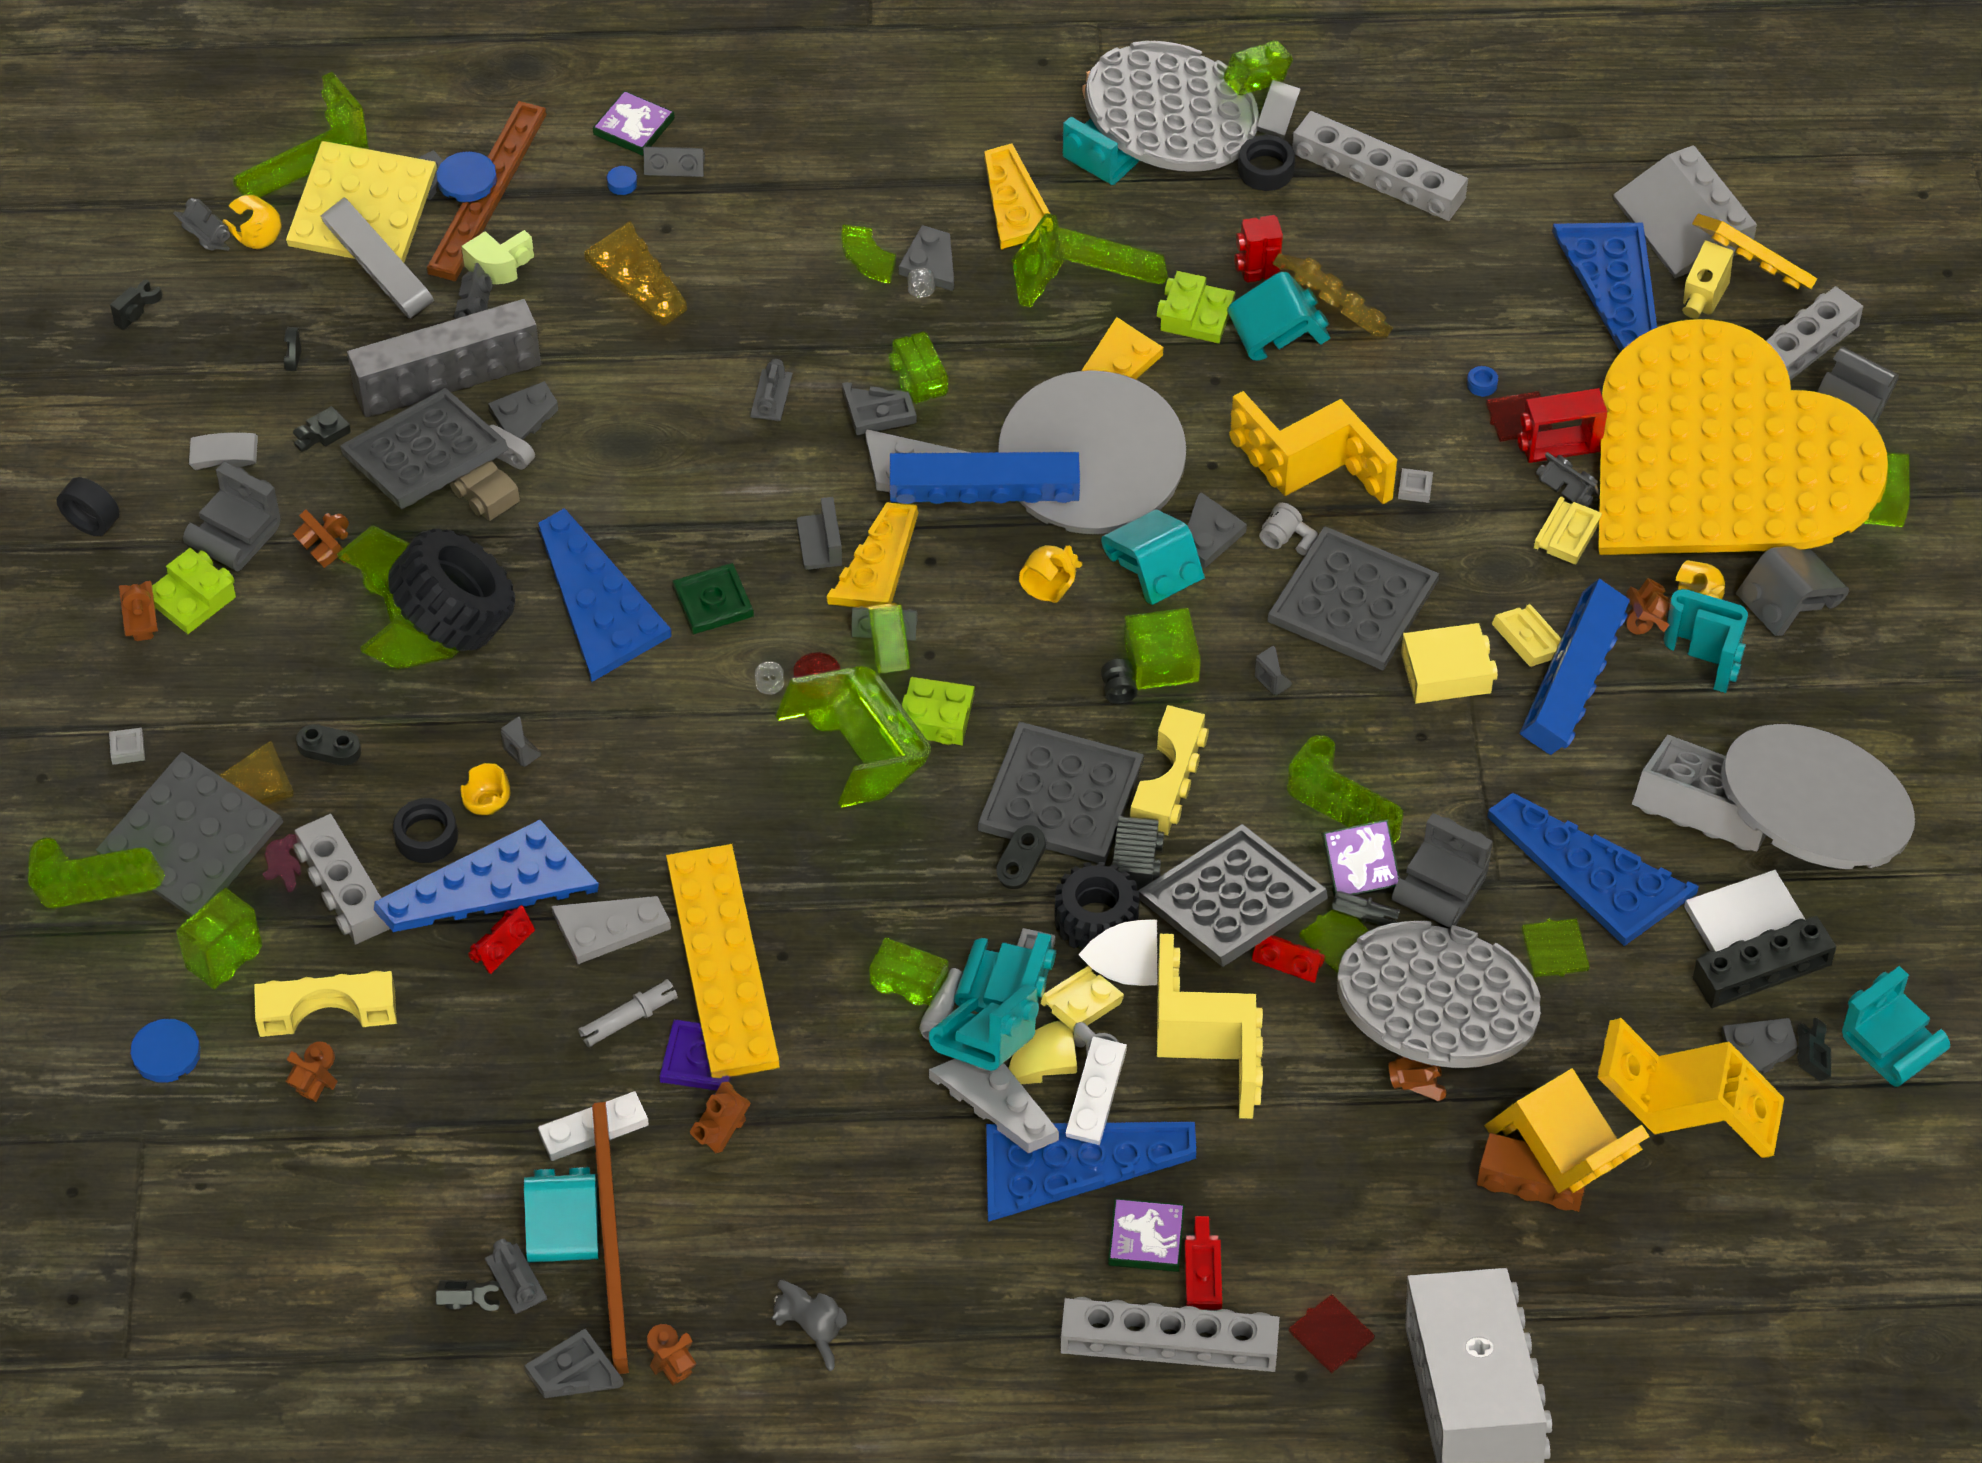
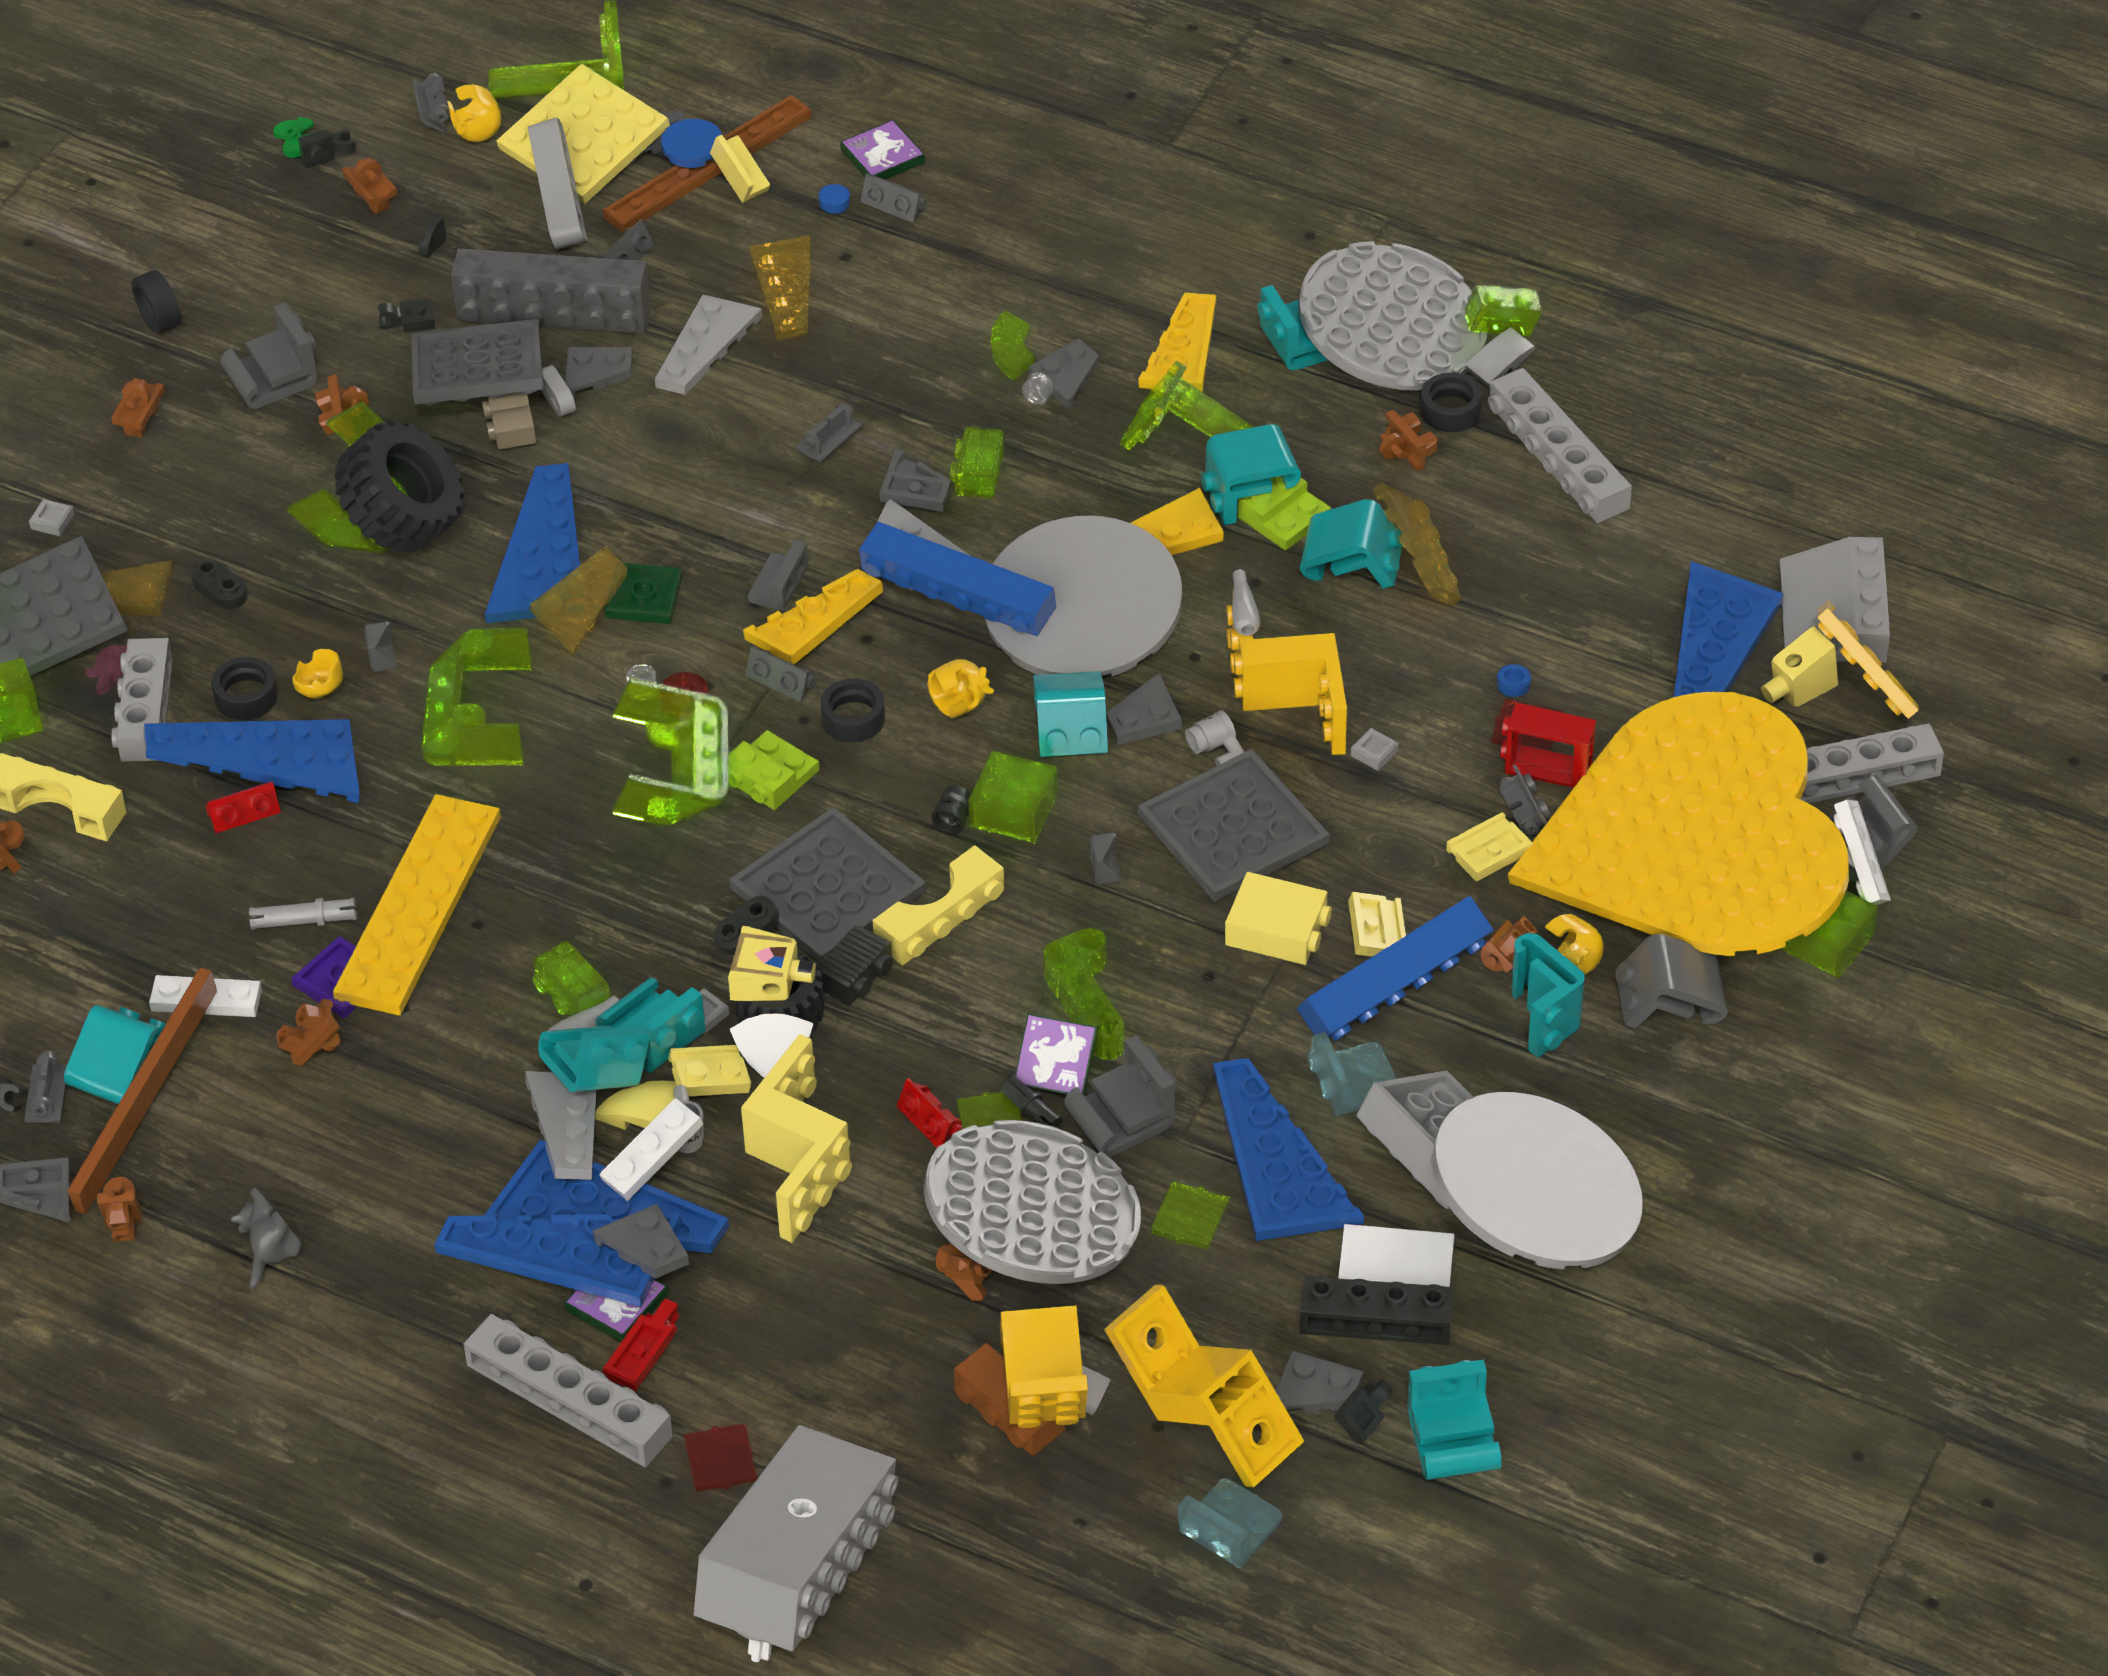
camera: 30 degrees right, 5 degrees down
lime plate [152,548,236,634] -> none
light grey slope [189,433,258,470] -> none
yellowish green brick [462,230,534,284] -> none
light grey wing [552,896,671,964] -> none
clear neon green brick [867,602,910,674] -> none
dark grey plate [1138,824,1328,967] -> none
red brick [1234,215,1283,283] -> none
none -> green piece [273,117,314,158]
none -> dark orange hips [342,157,397,213]
none -> clear neon green windscreen [421,628,532,766]
none -> blue wing [434,1213,682,1307]
none -> clear yellow wing [530,546,628,655]
none -> dark grey wing [592,1204,689,1279]
none -> light grey wing [655,295,762,395]
none -> light yellow panel [710,135,770,203]
none -> light yellow torso [728,926,816,1001]
none -> black tyre [820,678,885,742]
none -> clear light blue bracket [1178,1478,1283,1569]
none -> teal piece [1201,424,1301,525]
none -> light grey piece [1232,569,1261,636]
none -> clear light blue bracket [1307,1032,1397,1116]
none -> dark orange hips [1379,410,1438,471]
none -> white plate [1834,800,1891,905]

